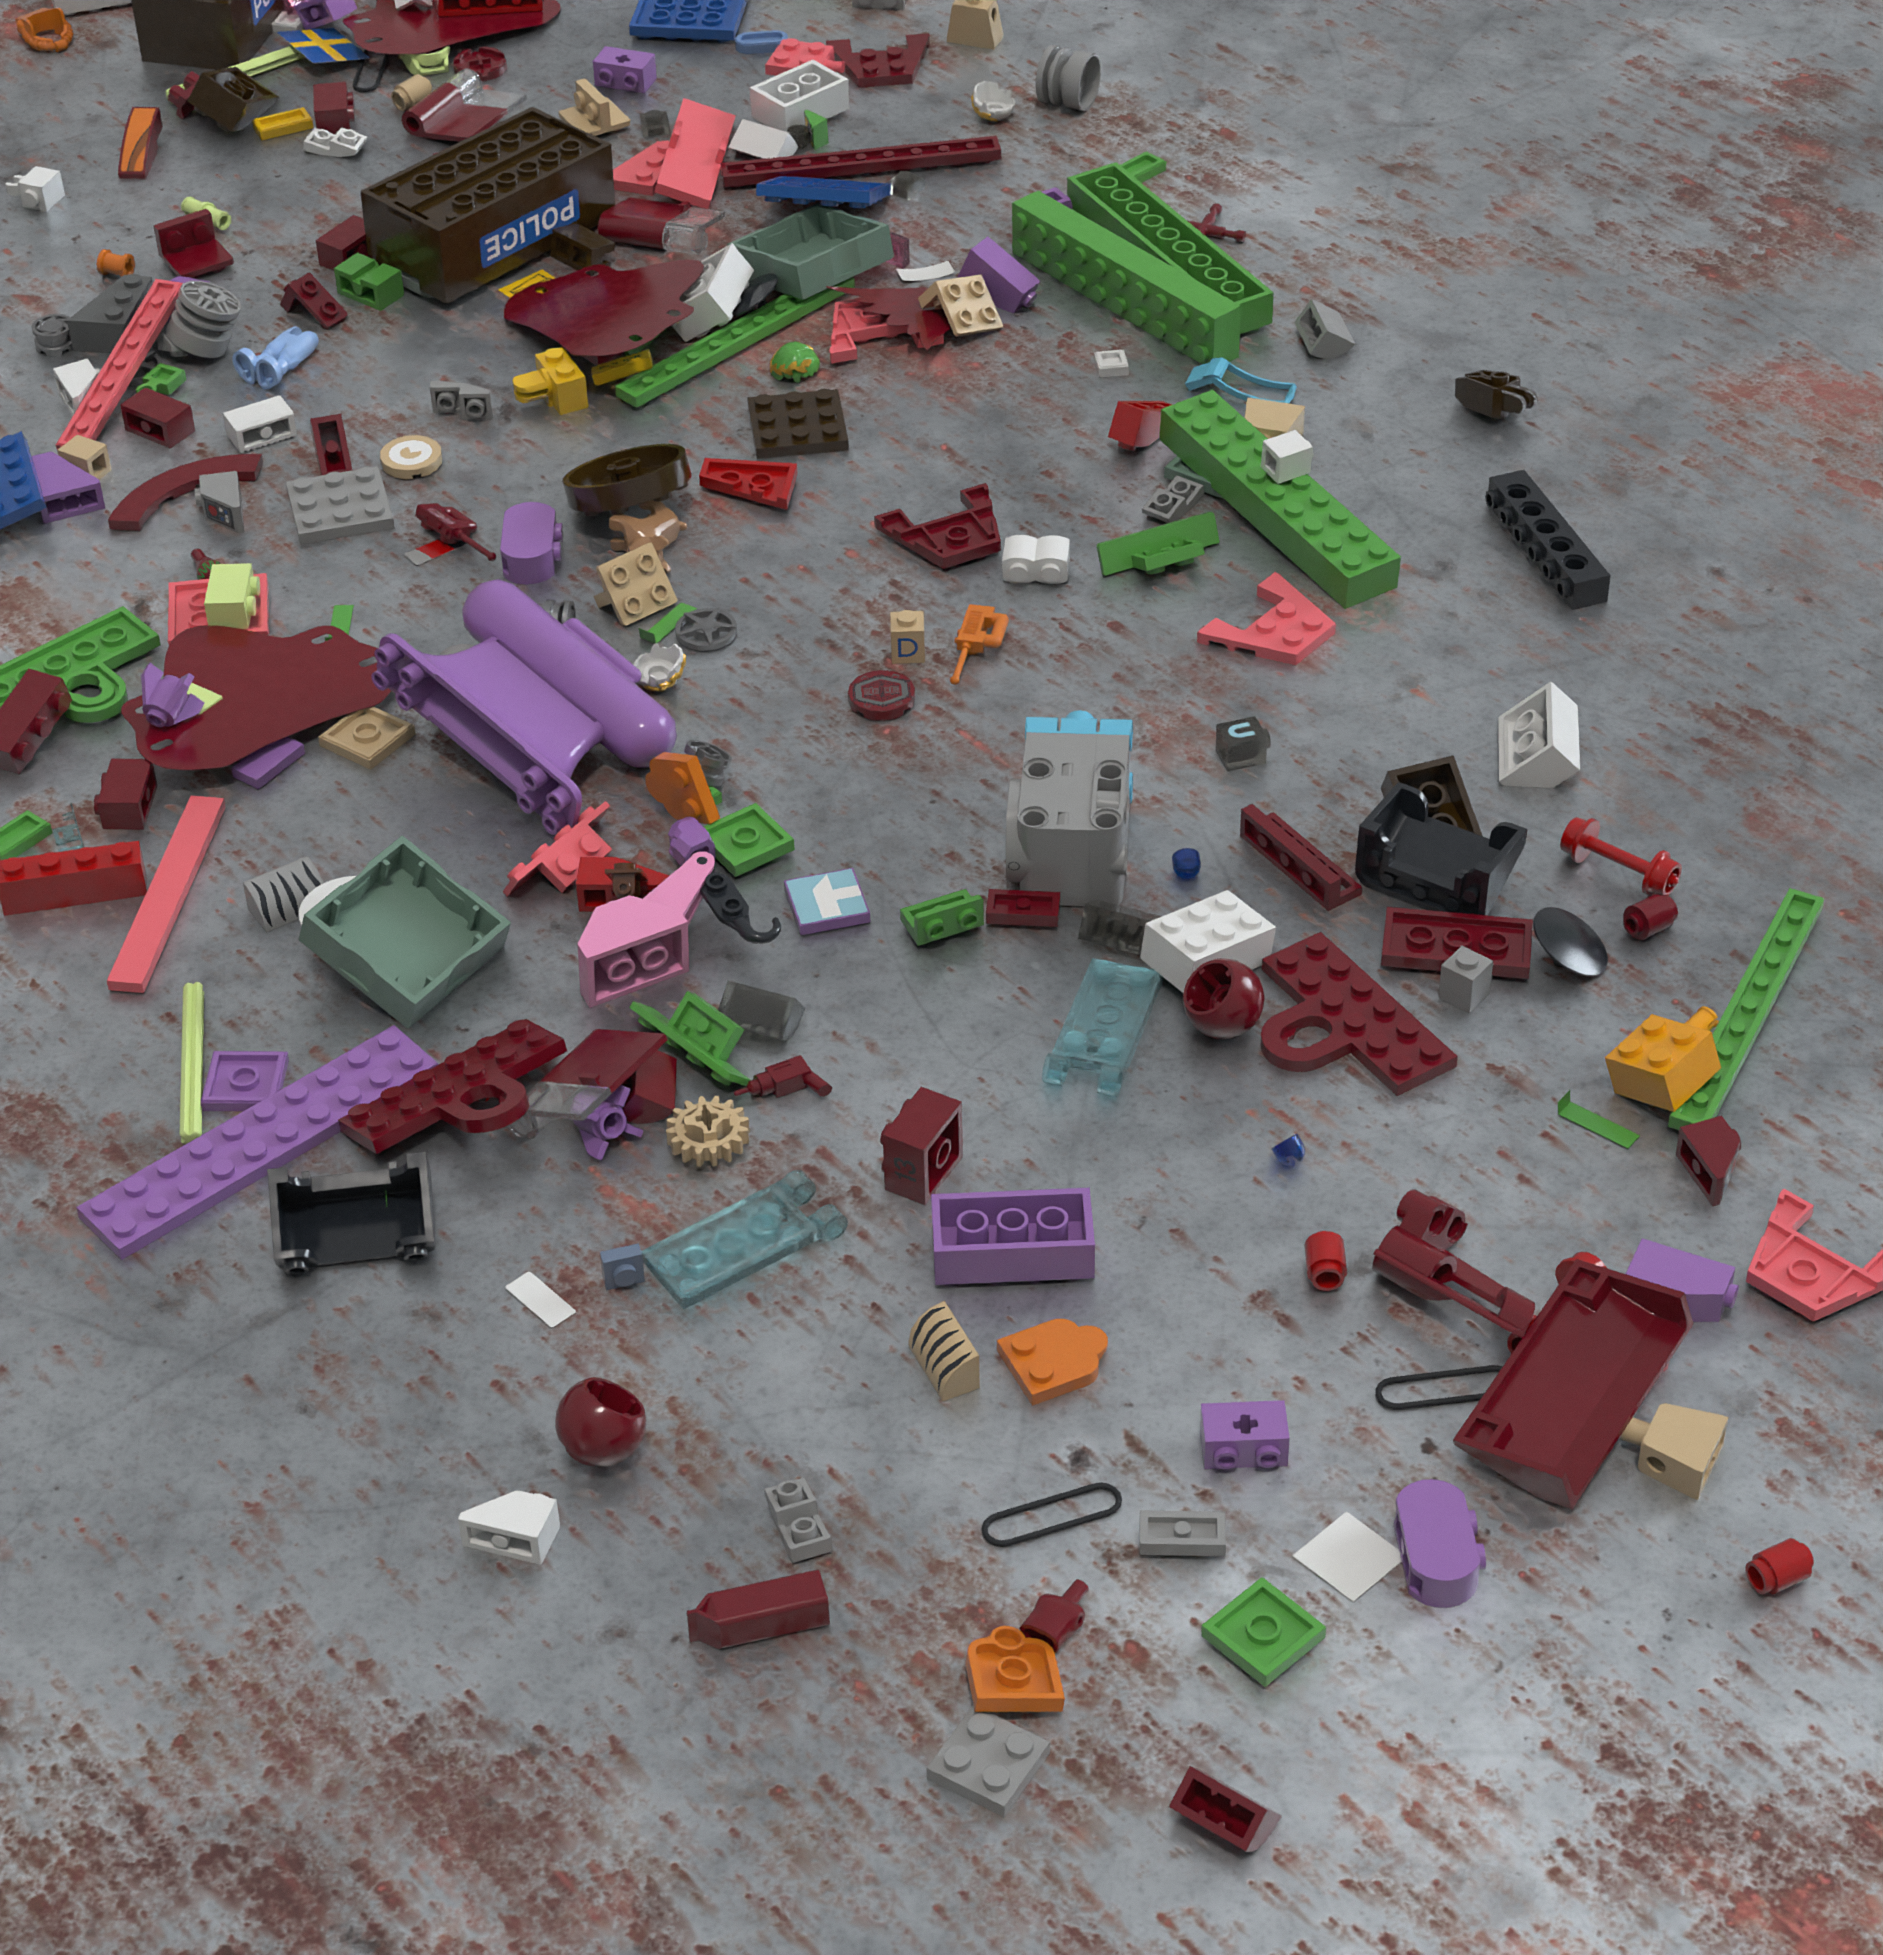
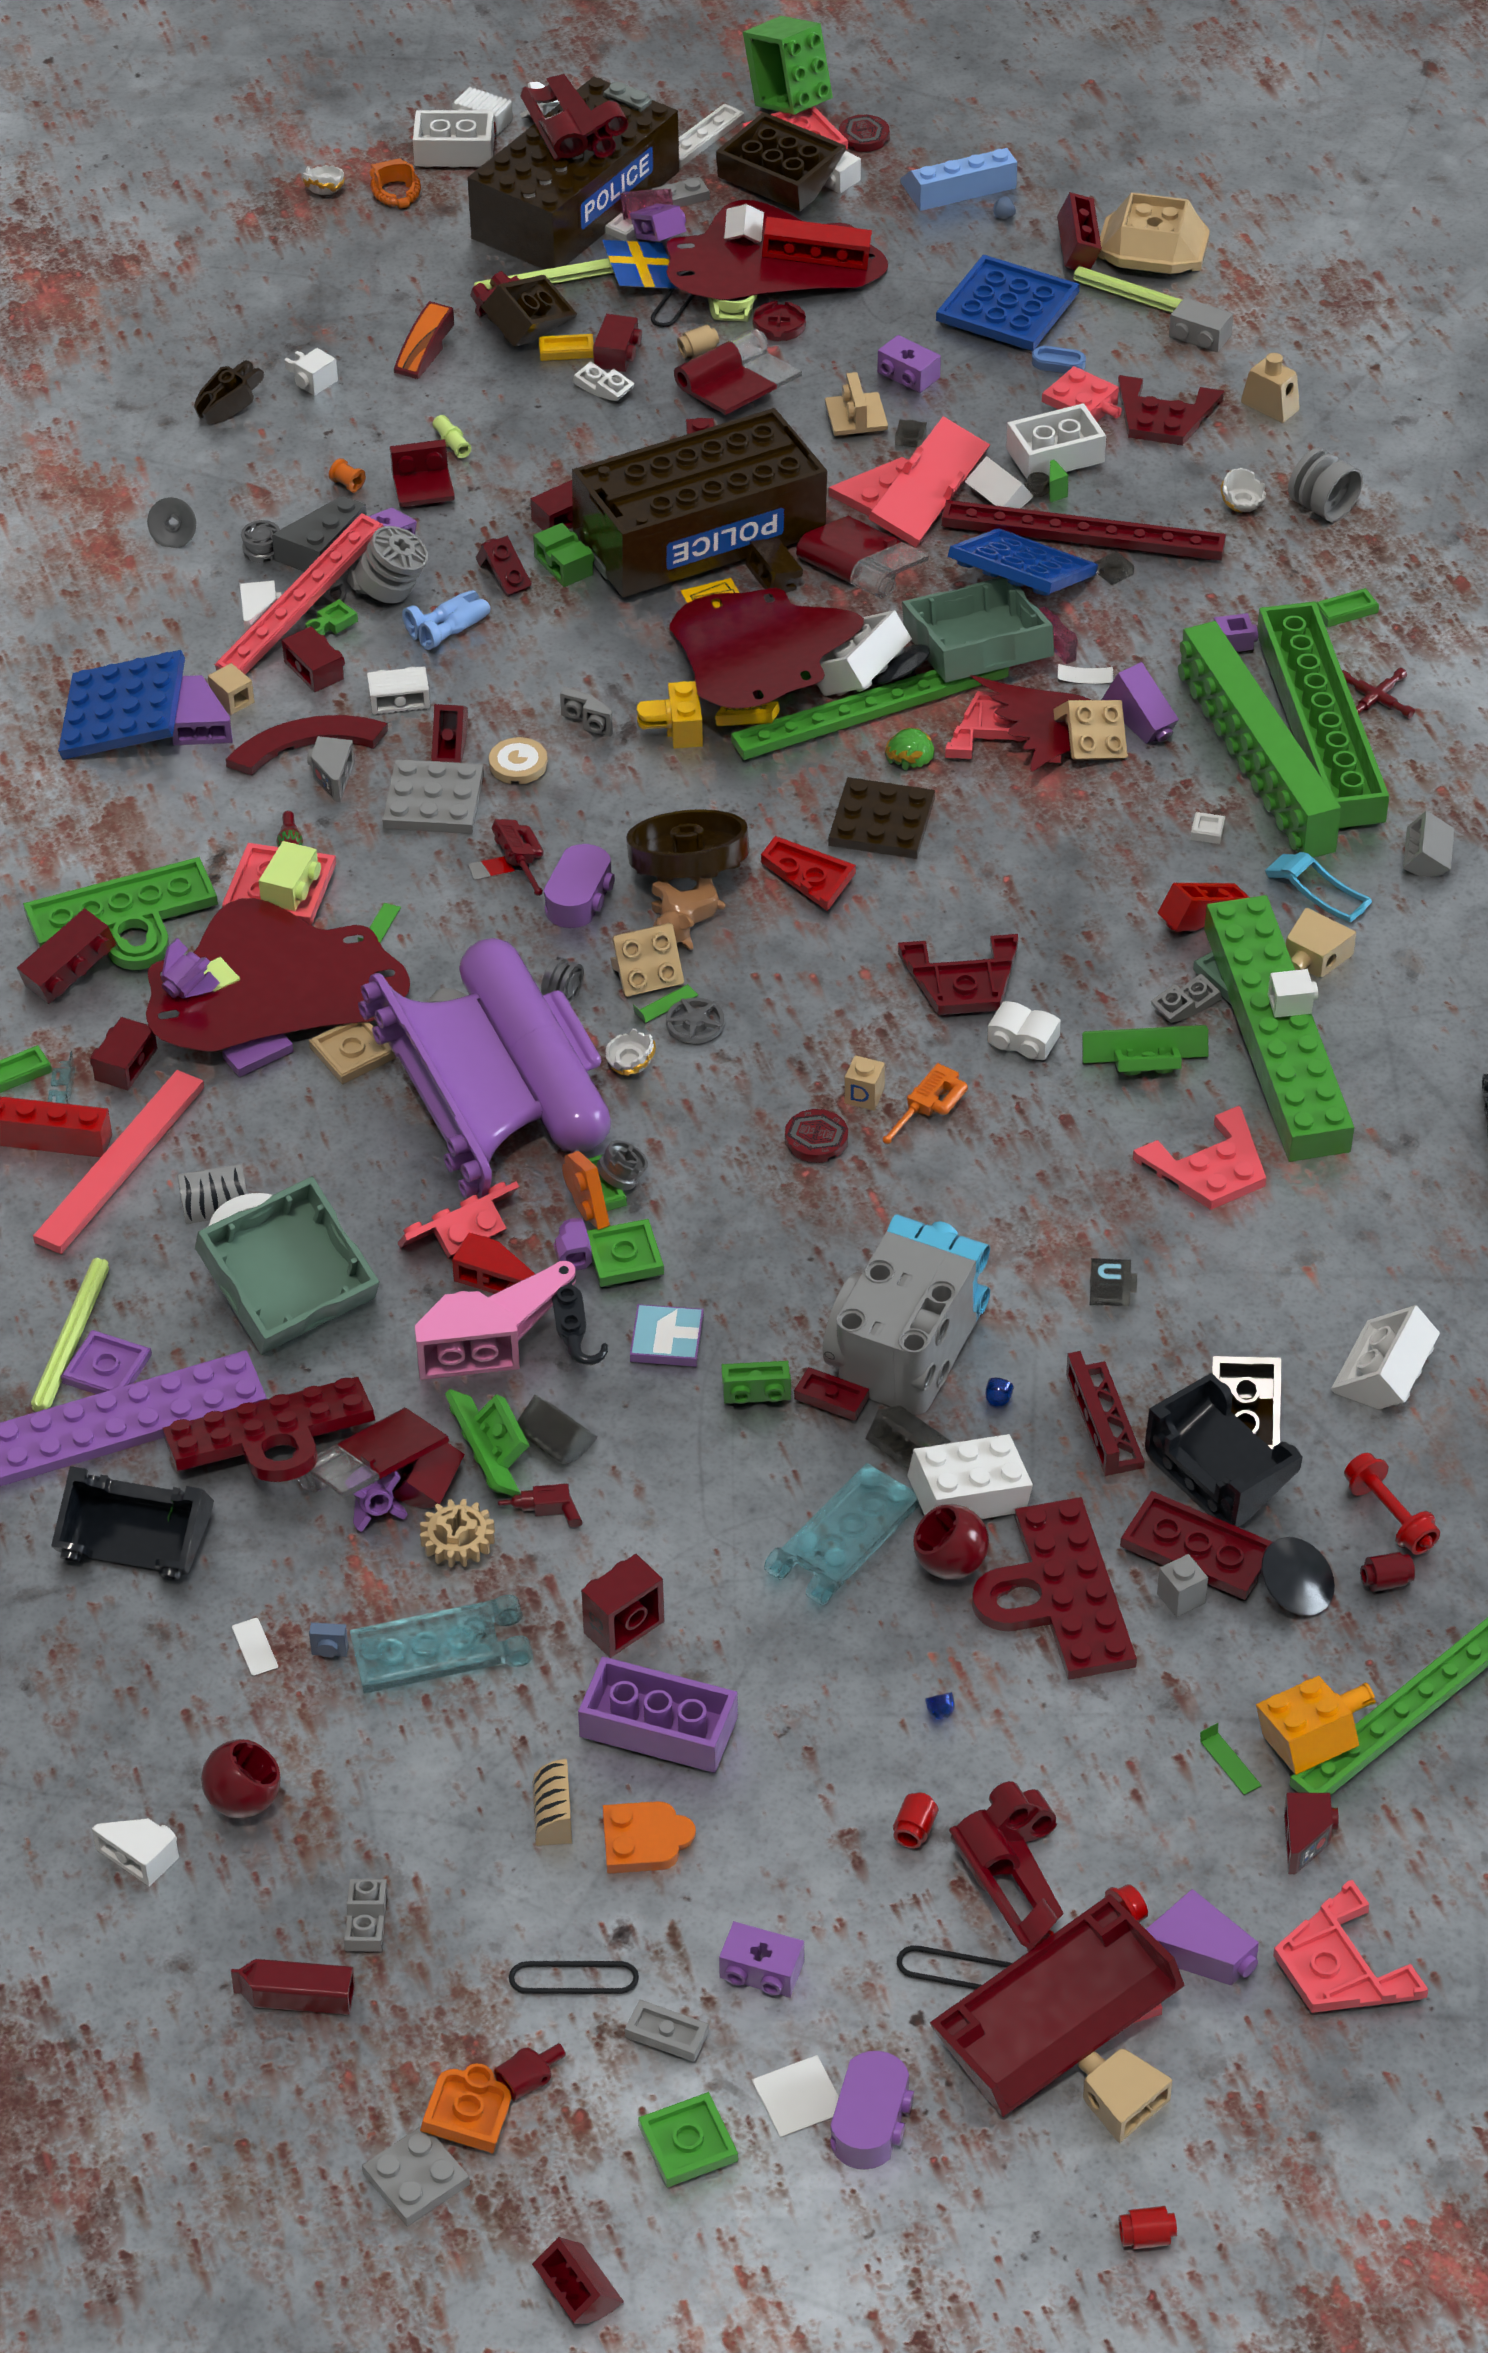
camera: 20 degrees right, 5 degrees up
reddish brown hinge [605,863,648,899] -> none

